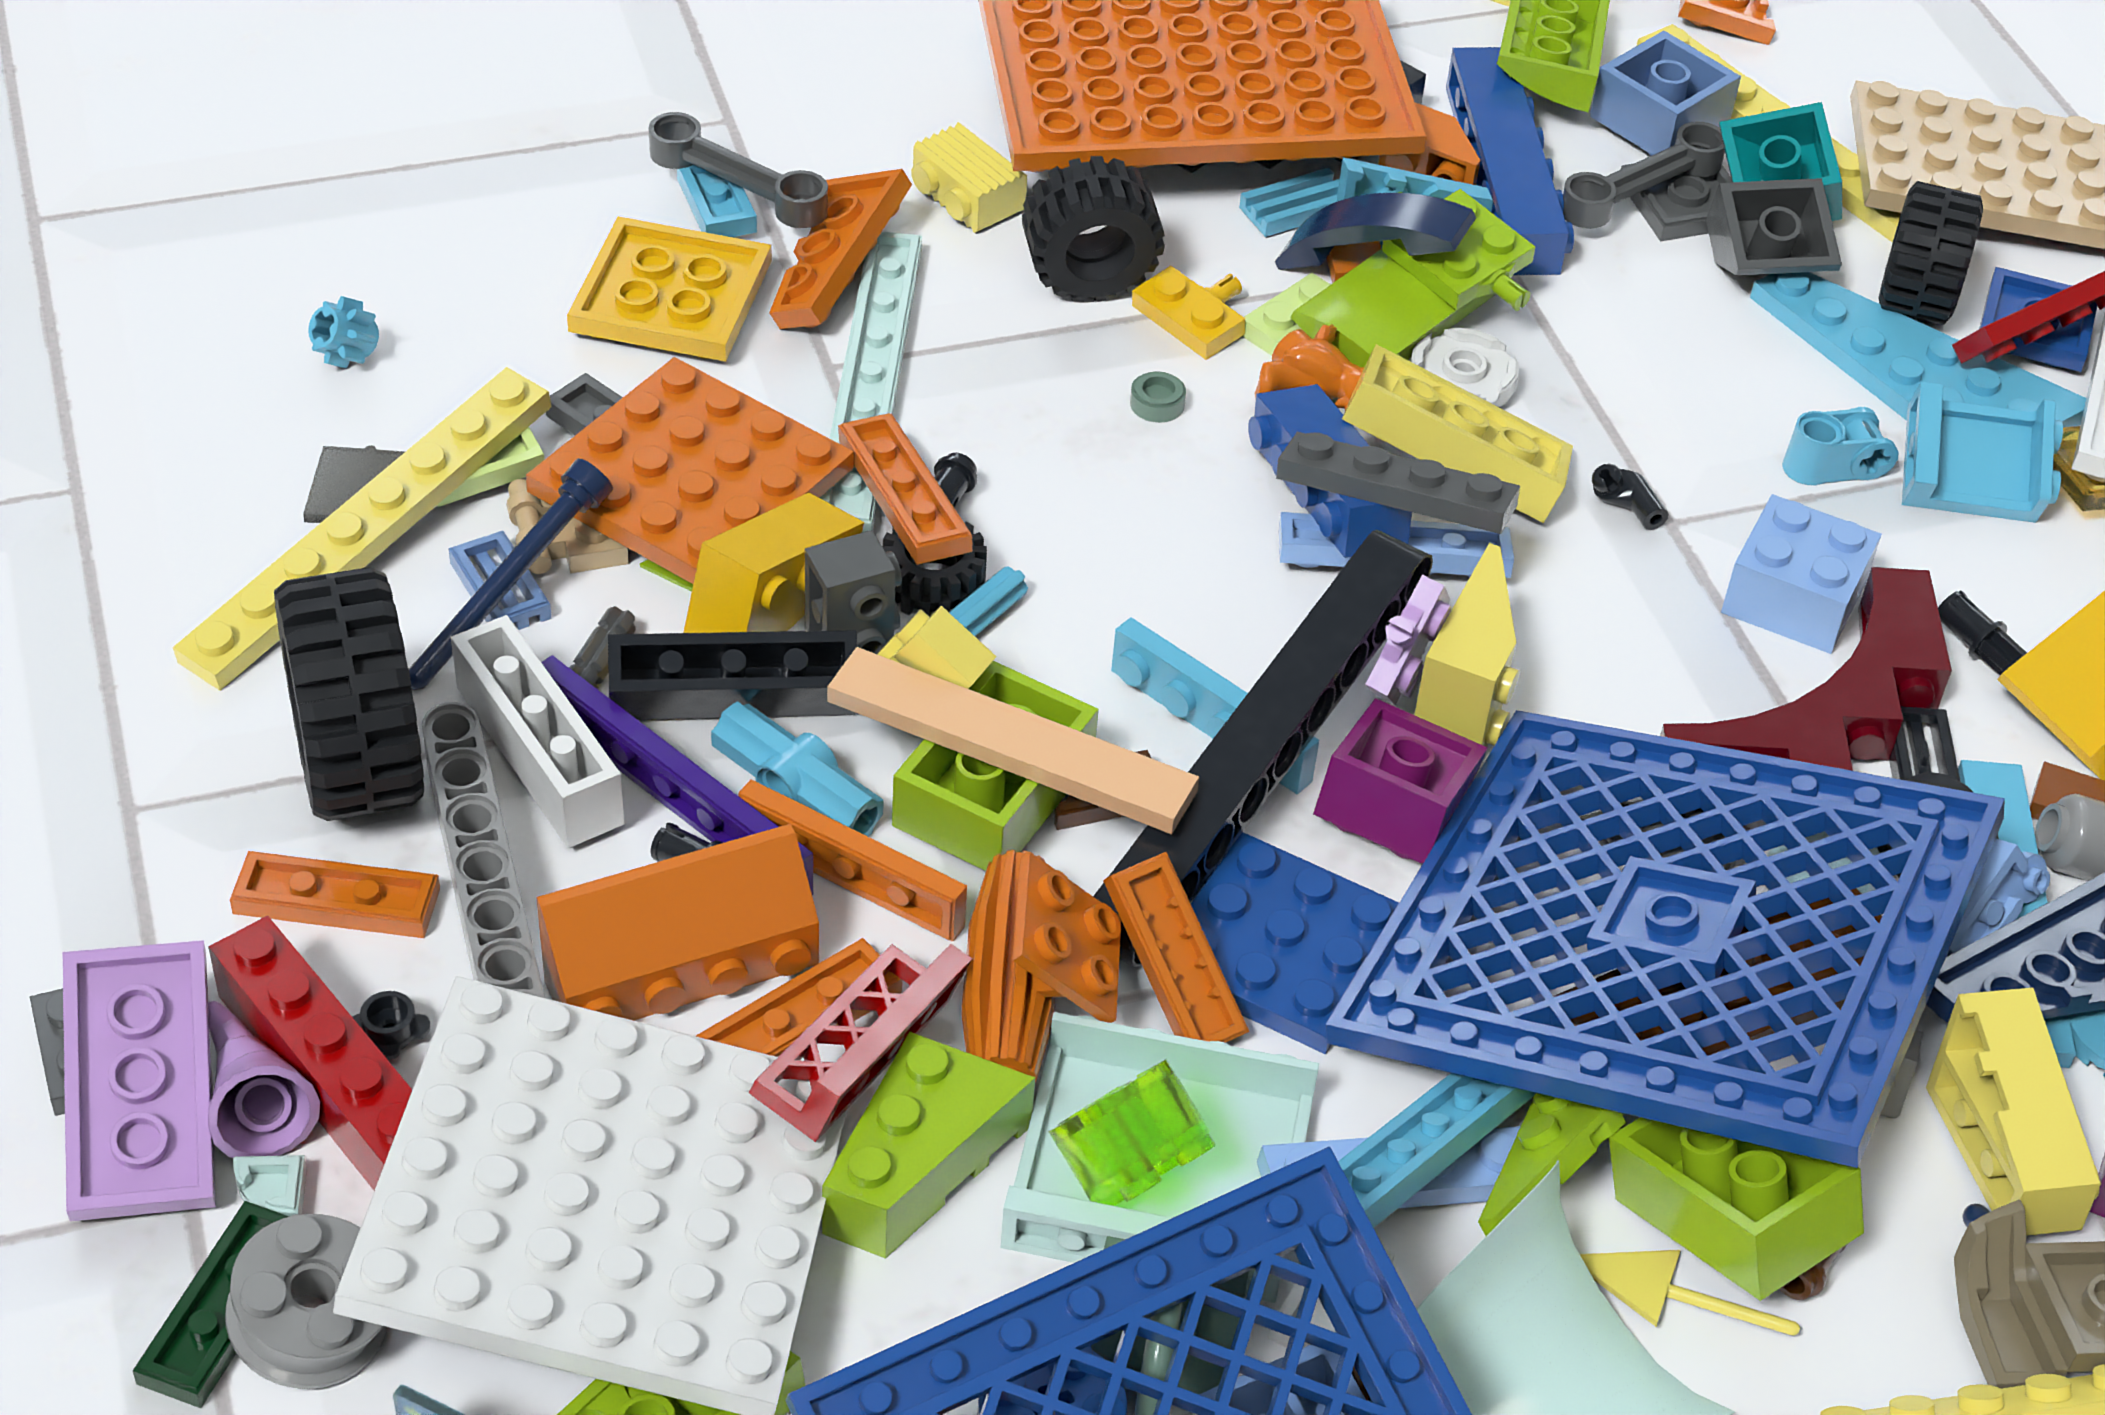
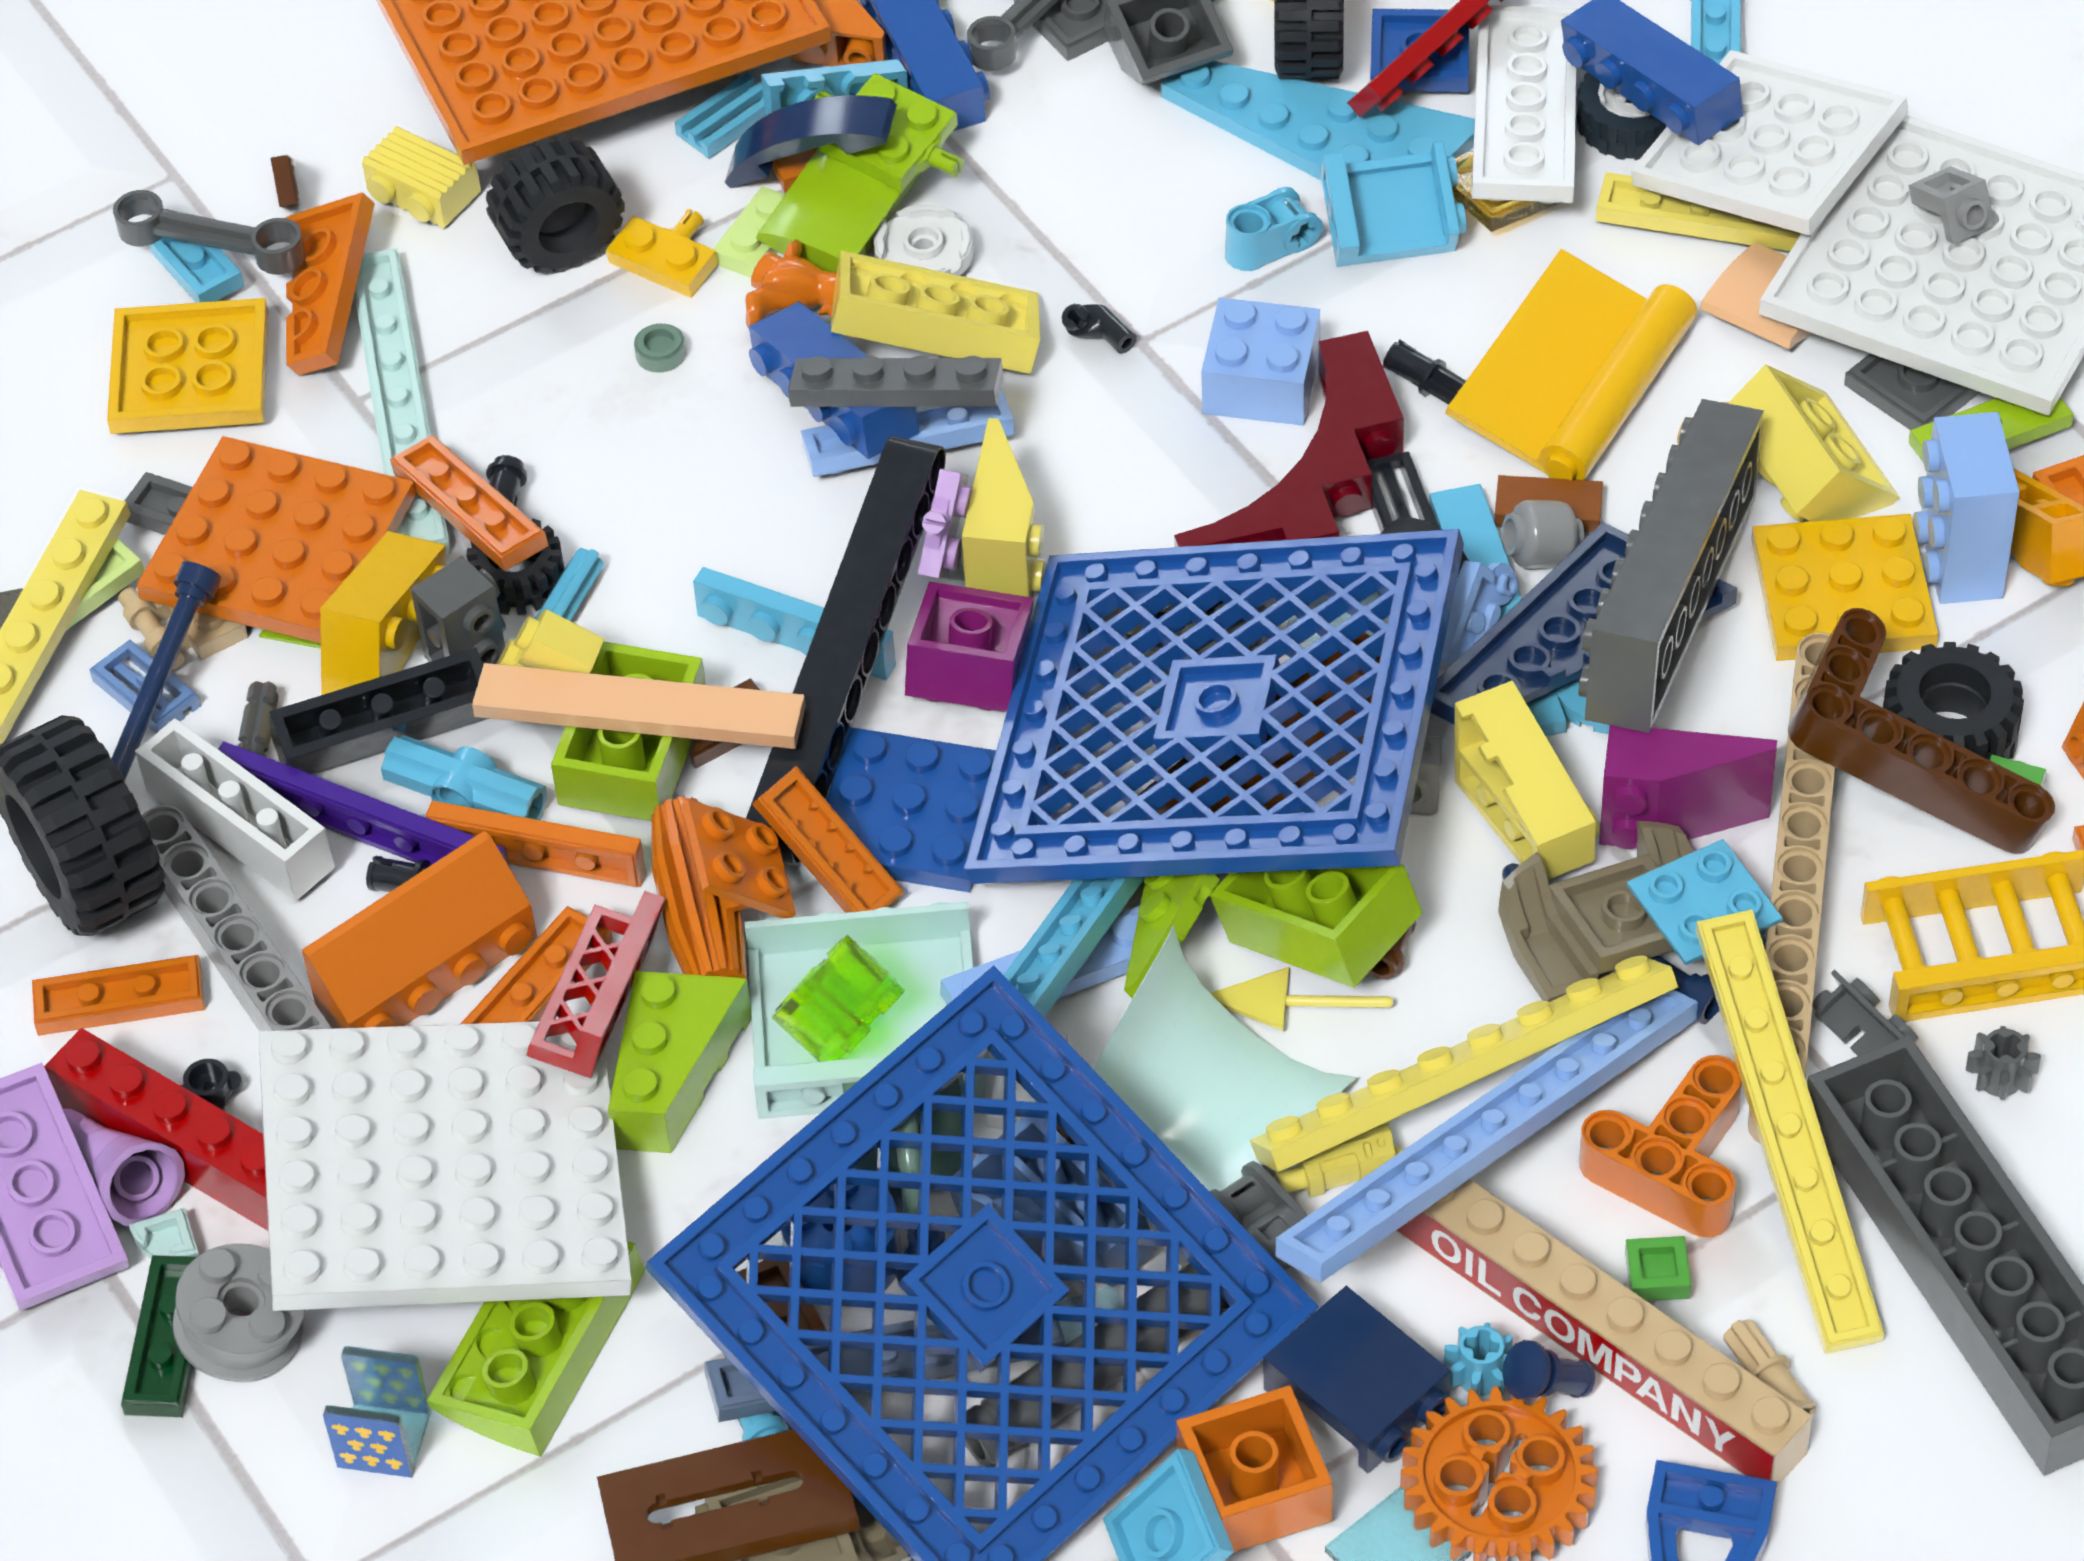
camera: 10 degrees left, 5 degrees up
none -> reddish brown tile [270,155,300,207]

